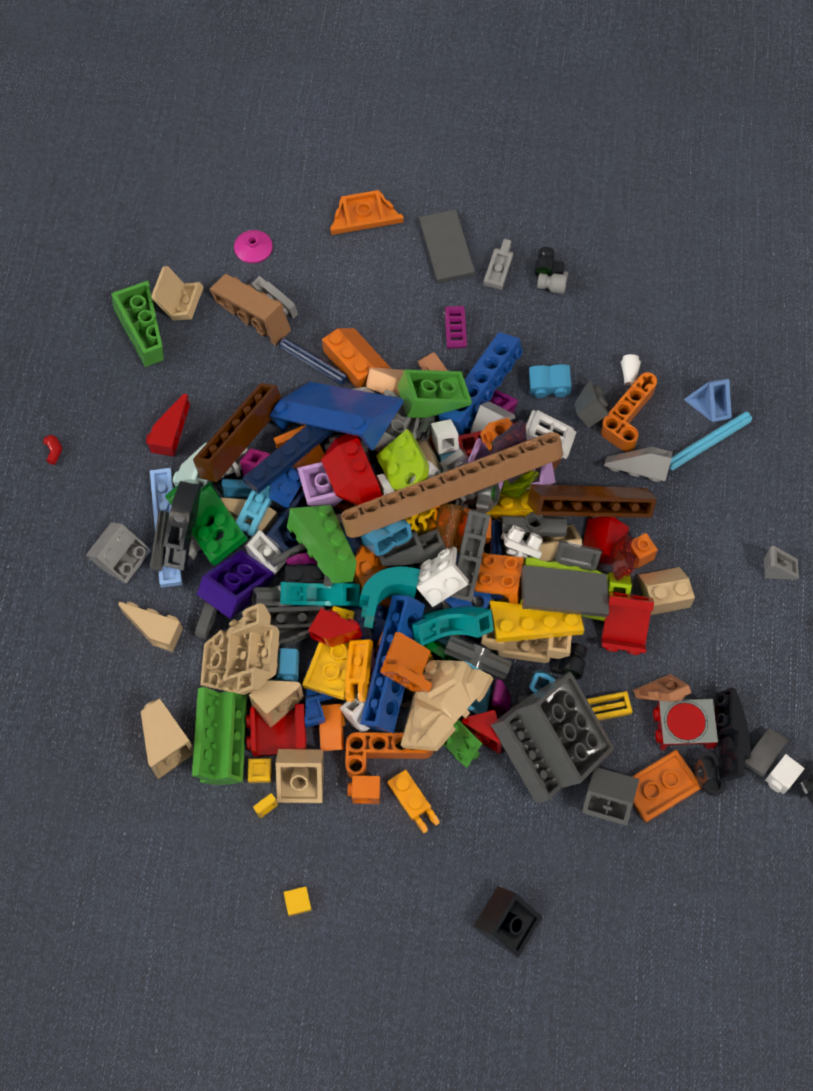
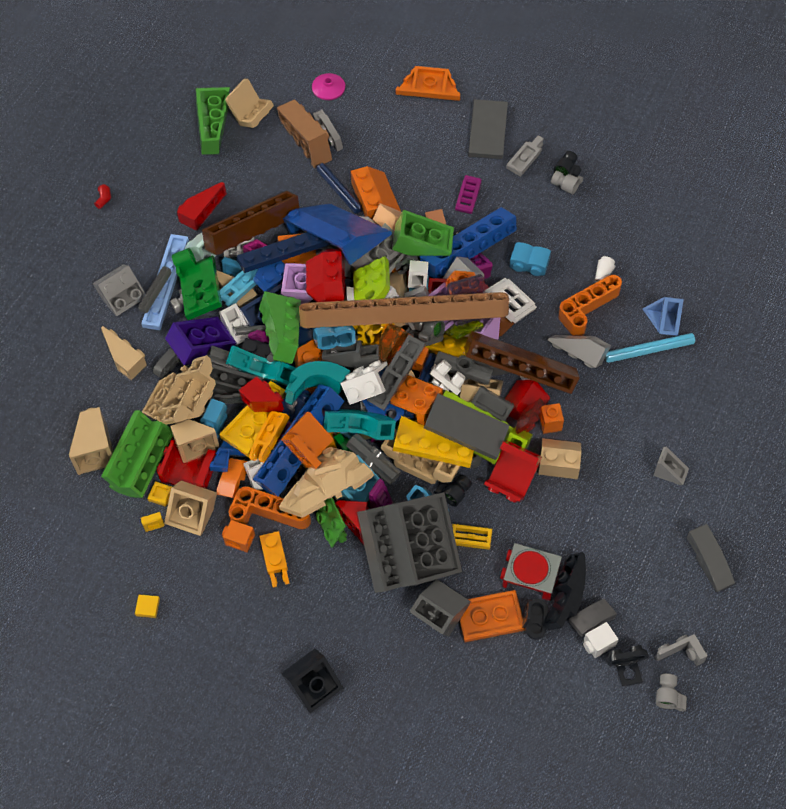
camera: 20 degrees right, 5 degrees down
black slope [163,481,201,570] -> none
dark grey slope [574,380,609,428] -> none
nougat wing [633,674,691,702] -> none

